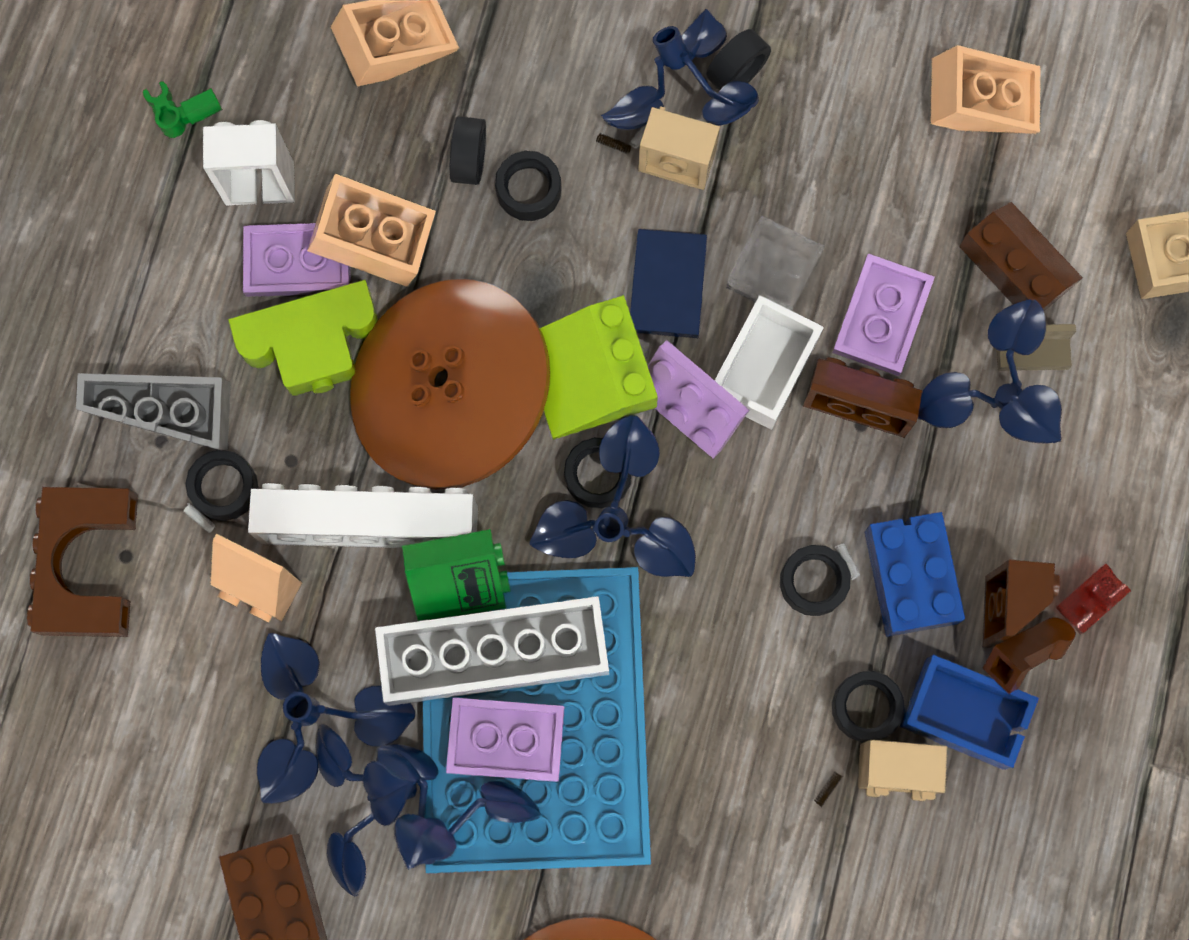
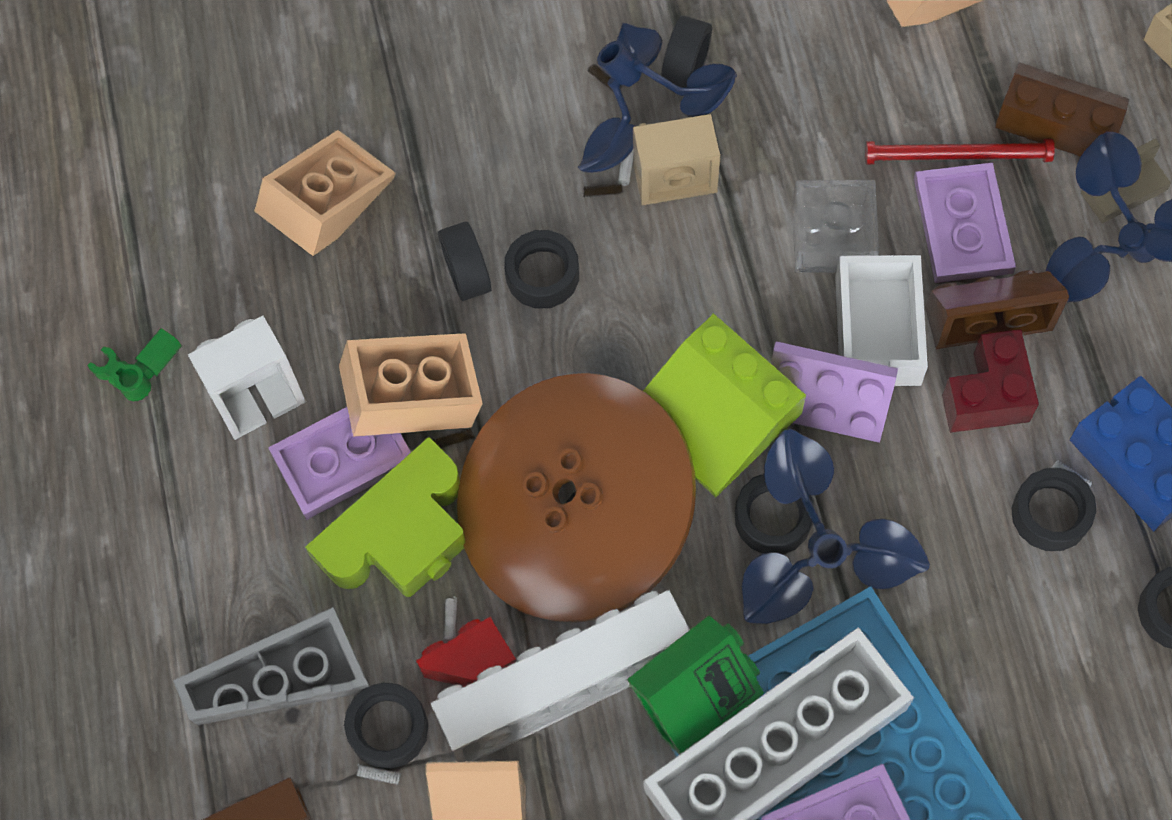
camera: 25 degrees left, 10 degrees down
dark blue tile [630,229,707,339] -> none
none -> red slope [416,617,517,687]
none -> dark brown leg [433,428,475,448]
none -> white leg [444,596,457,640]
none -> red bar [865,139,1055,165]
none -> dark red brick [942,329,1039,433]

